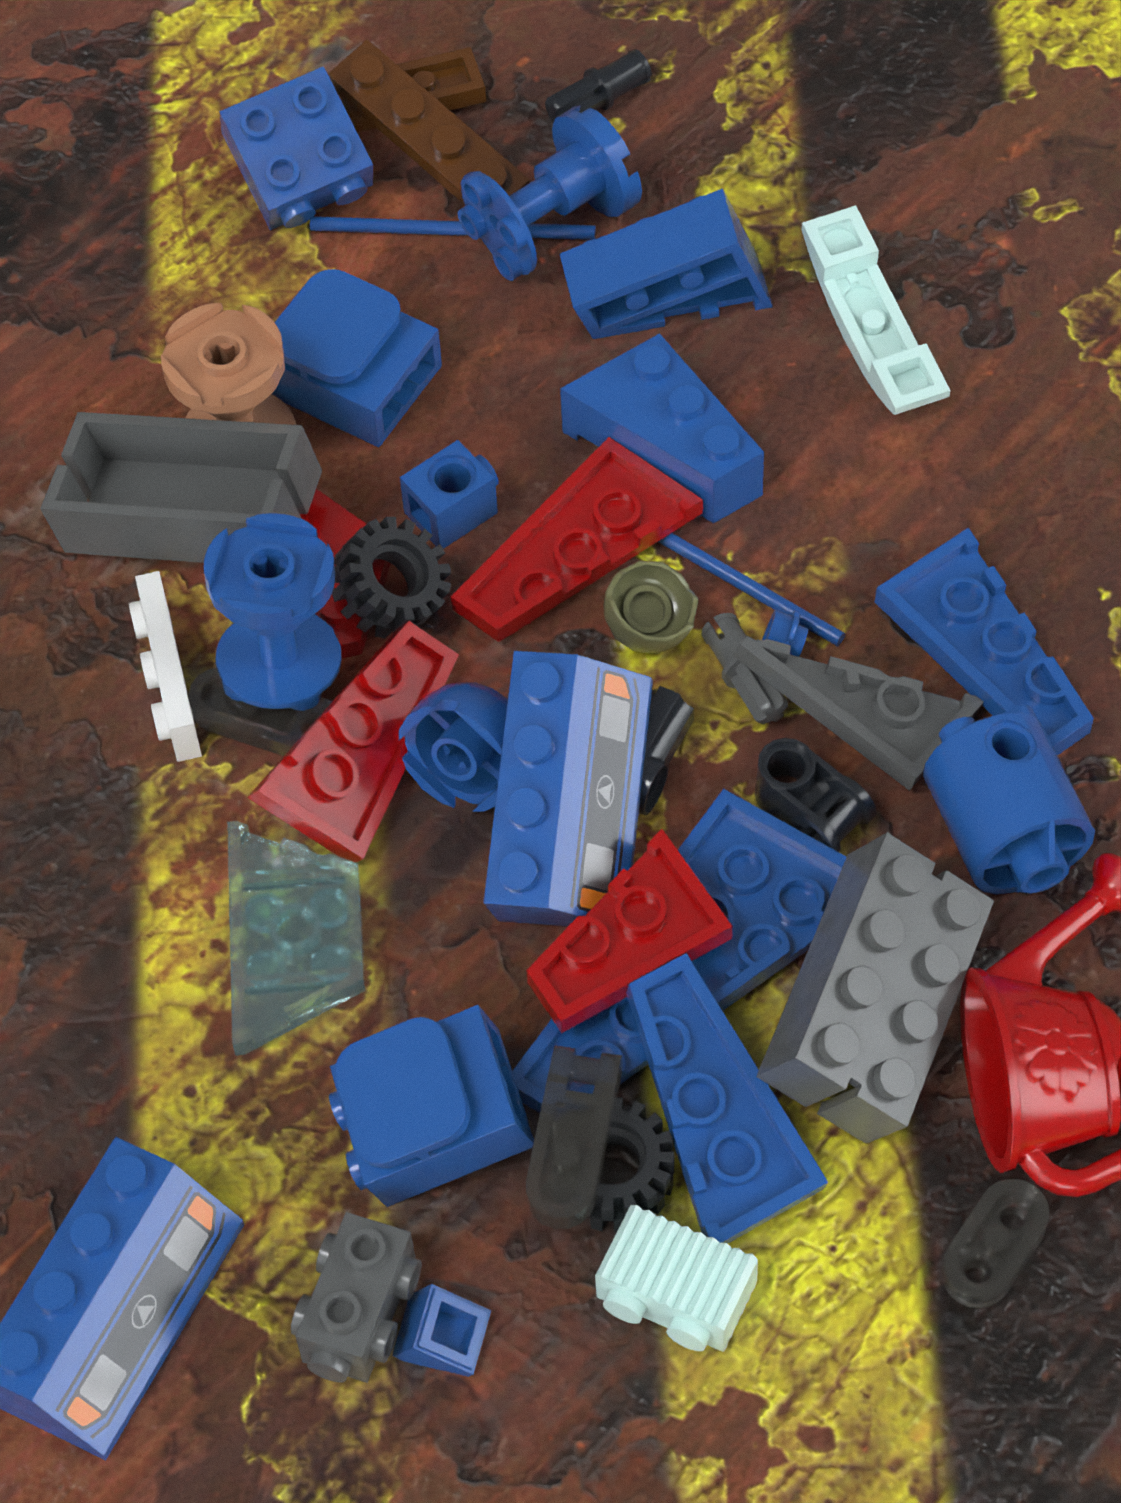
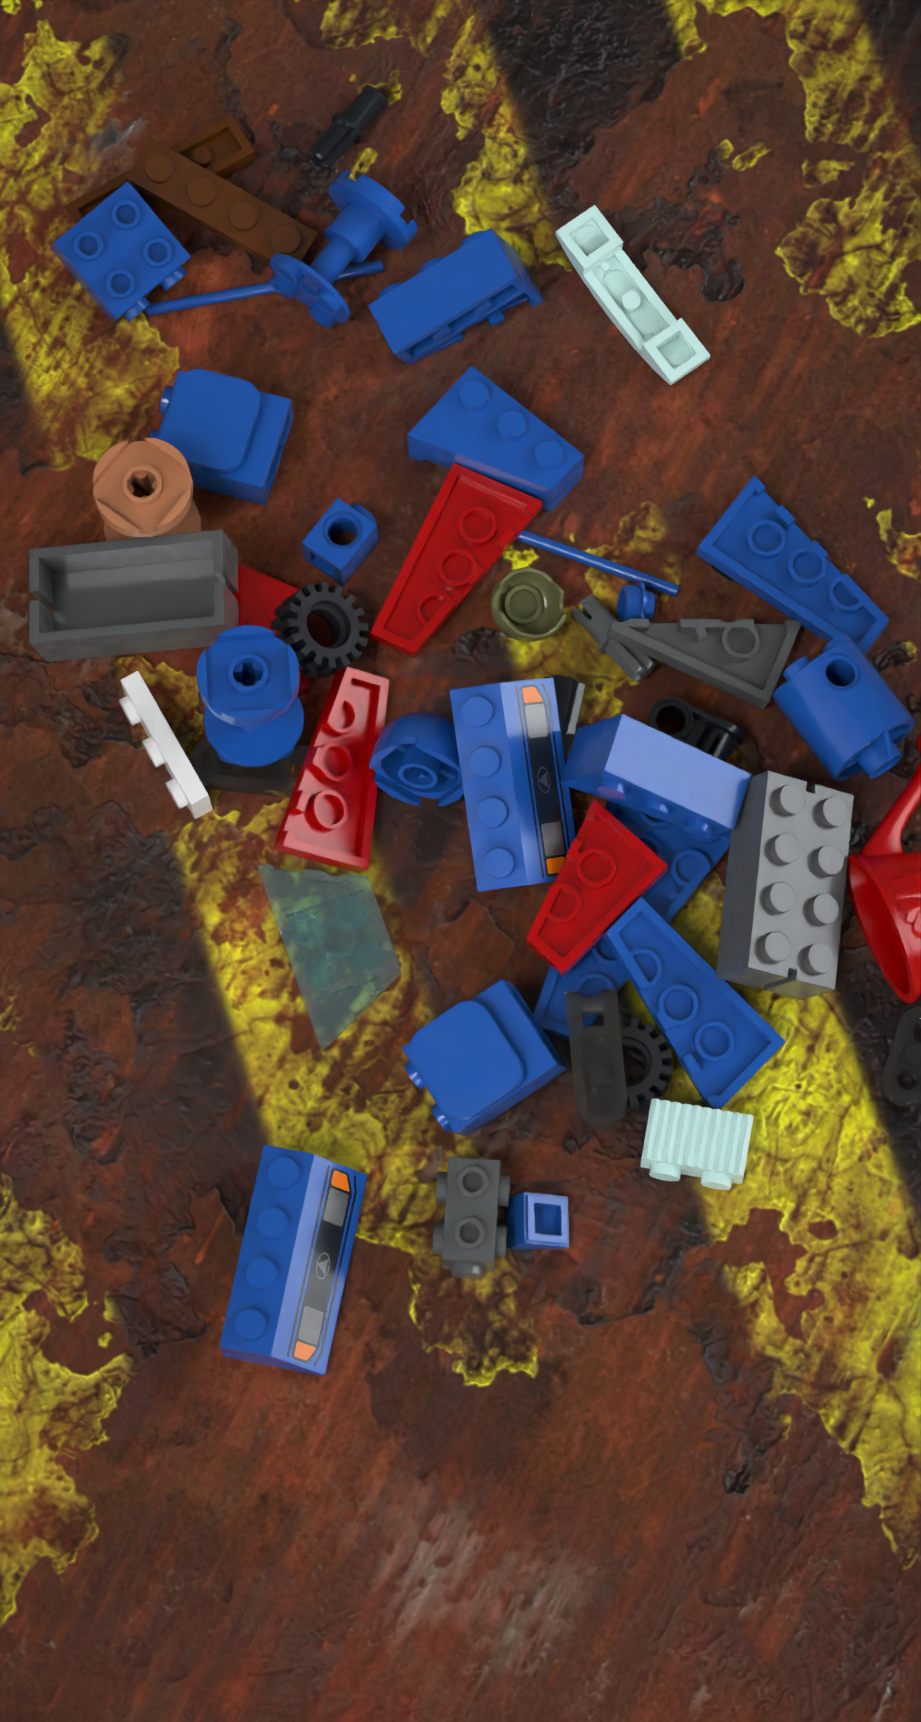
camera: 15 degrees left, 15 degrees up
none -> wedge [559,714,751,839]

